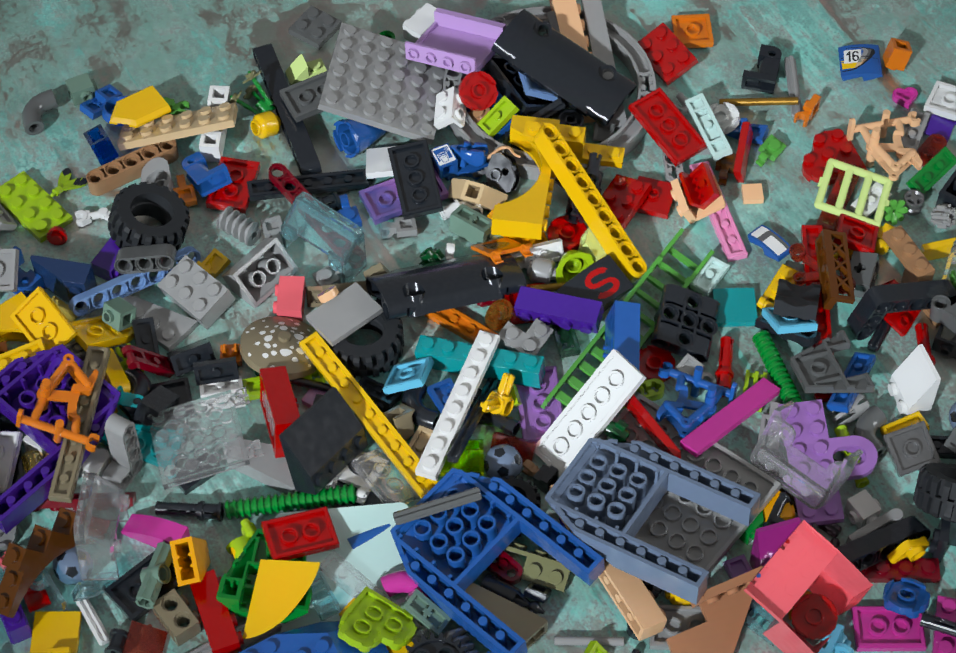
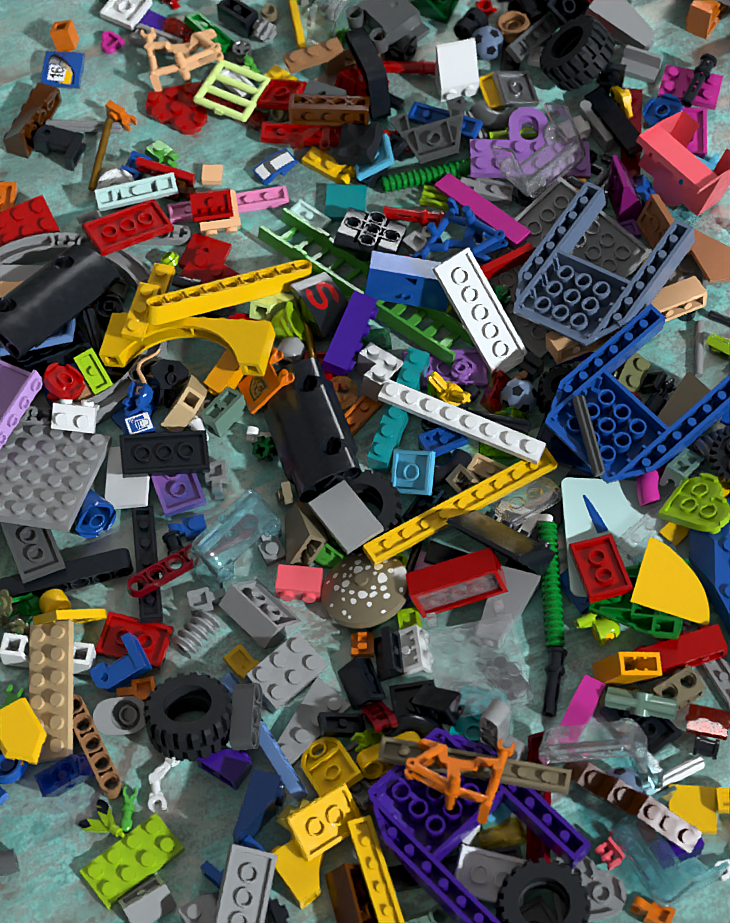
camera: 85 degrees left, 5 degrees up
red plate [47,226,68,246] -> none
sand green brick [102,296,137,332] -> none
teal piece [117,386,144,408] -> none
light nougat tile [317,285,339,303] -> none
none -> reddish brown wedge [3,82,62,159]
none -> yellow tile [33,609,107,626]
none -> bright green piece [120,786,137,833]
none -> lime plate [160,251,179,267]
none -> medium lavender plate [451,361,472,381]

